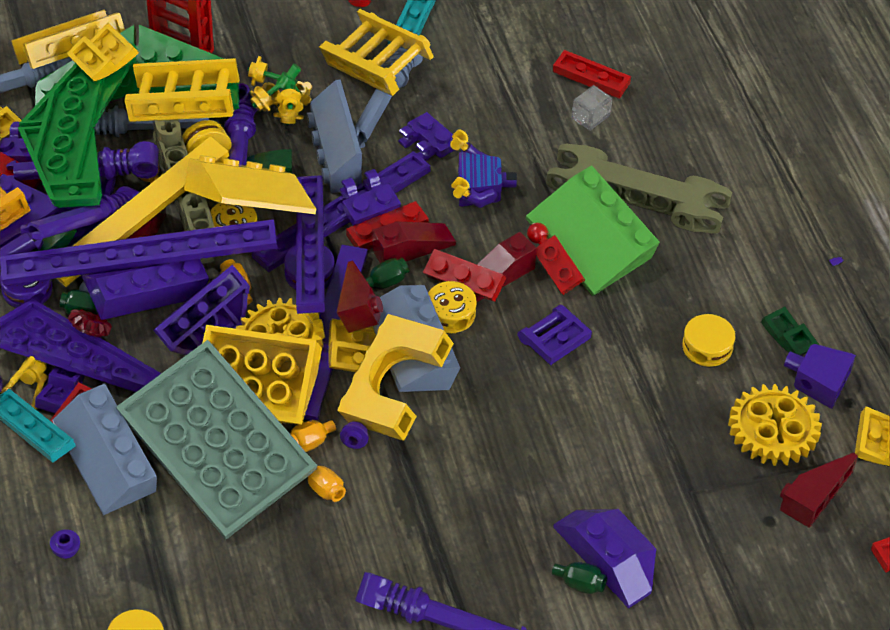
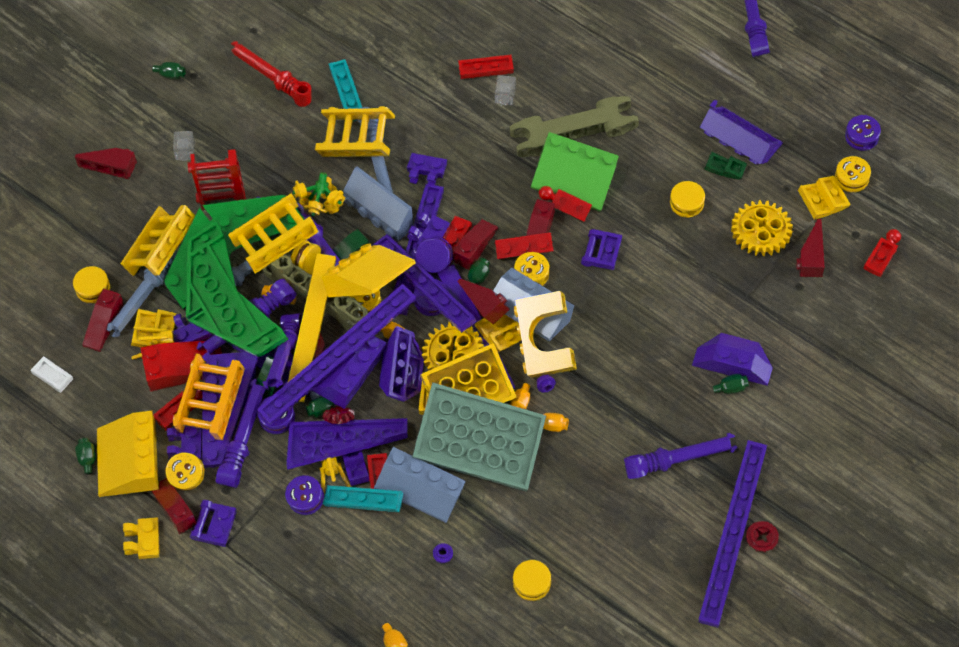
camera: 30 degrees left, 10 degrees up
yellow slope [67,23,139,81] -> none
torso [450,130,517,208] -> none
dark purple torso [784,344,856,409] -> none
none -> dark purple head [416,237,453,273]
none -> dark purple slope [700,106,783,165]

